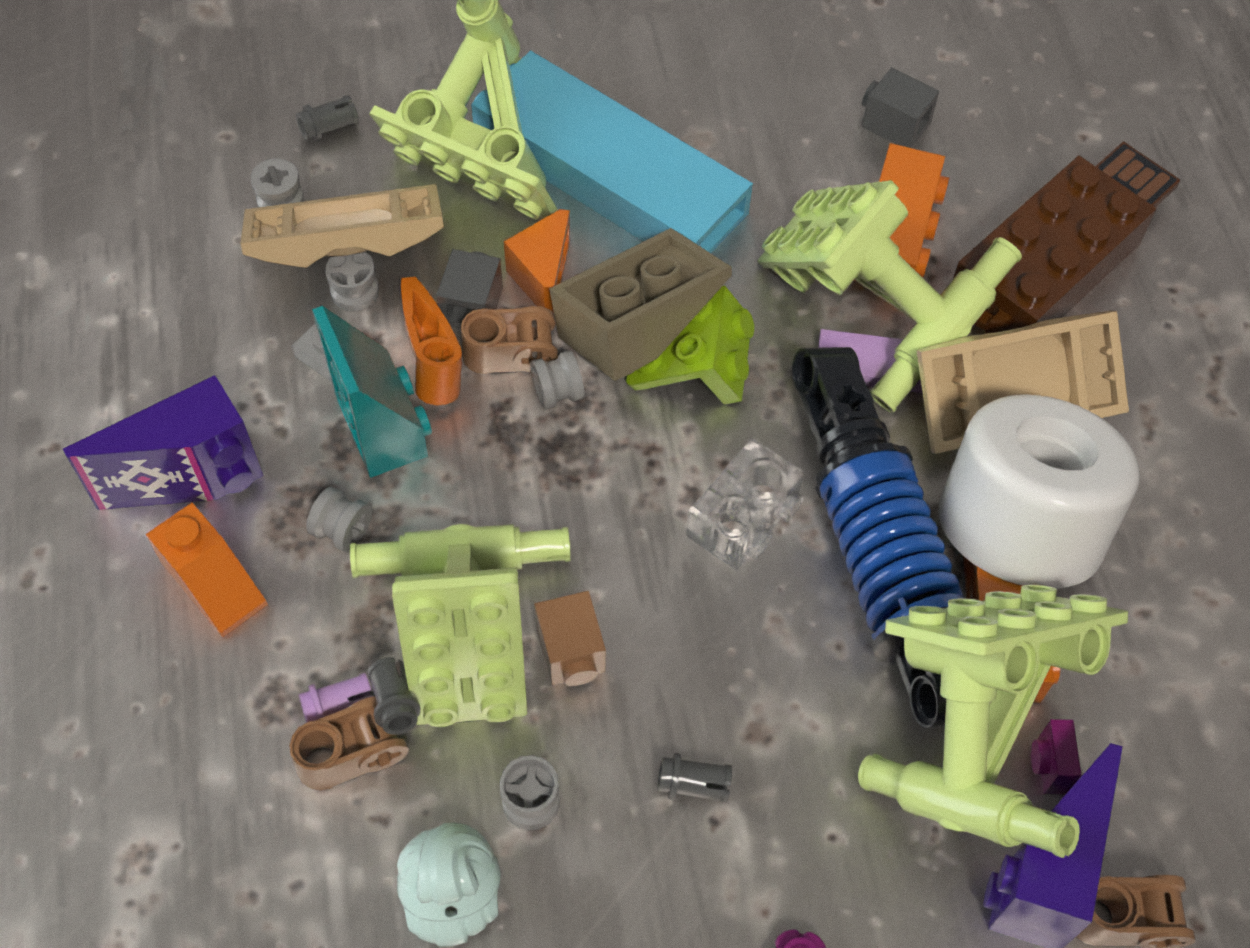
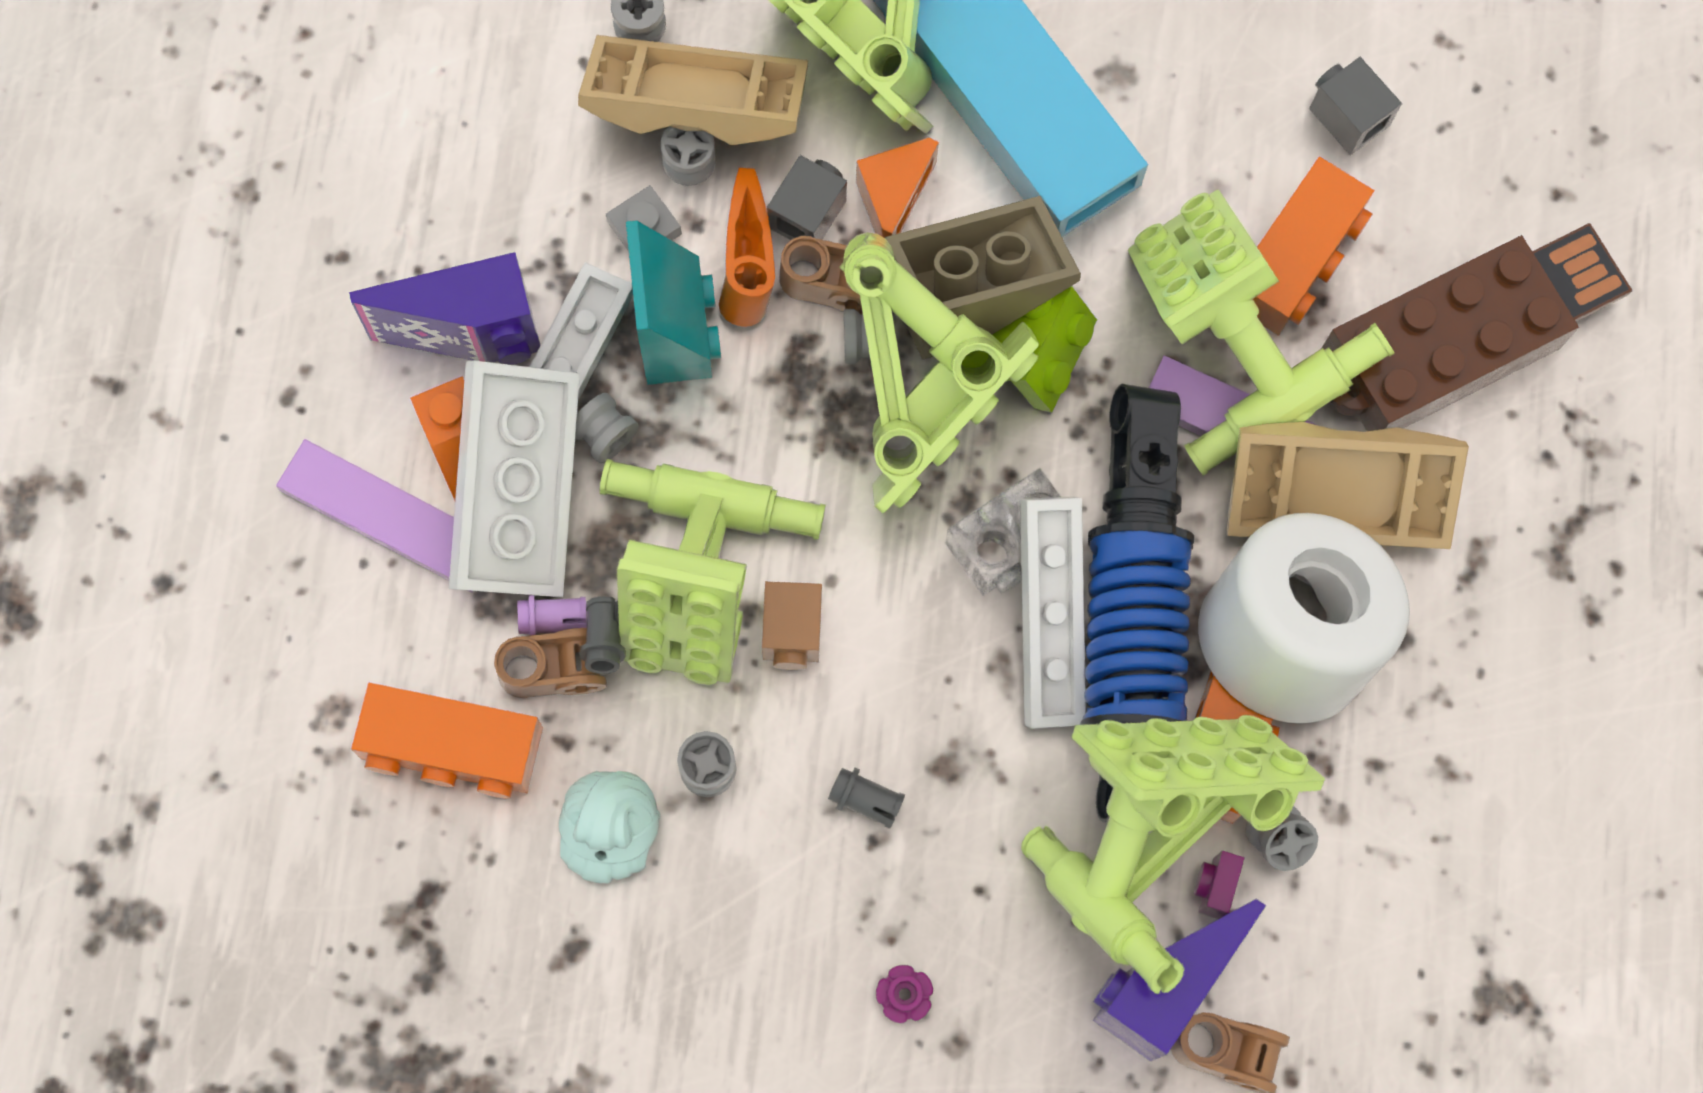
camera: 15 degrees right, 15 degrees up
none -> lavender tile [276,439,473,593]
none -> orange brick [351,682,543,799]
none -> white plate [449,360,580,597]
none -> white plate [529,262,633,401]
none -> yellowish green plate [839,232,1039,513]
none -> white plate [1020,497,1086,729]
none -> light grey wheel [1245,806,1318,871]

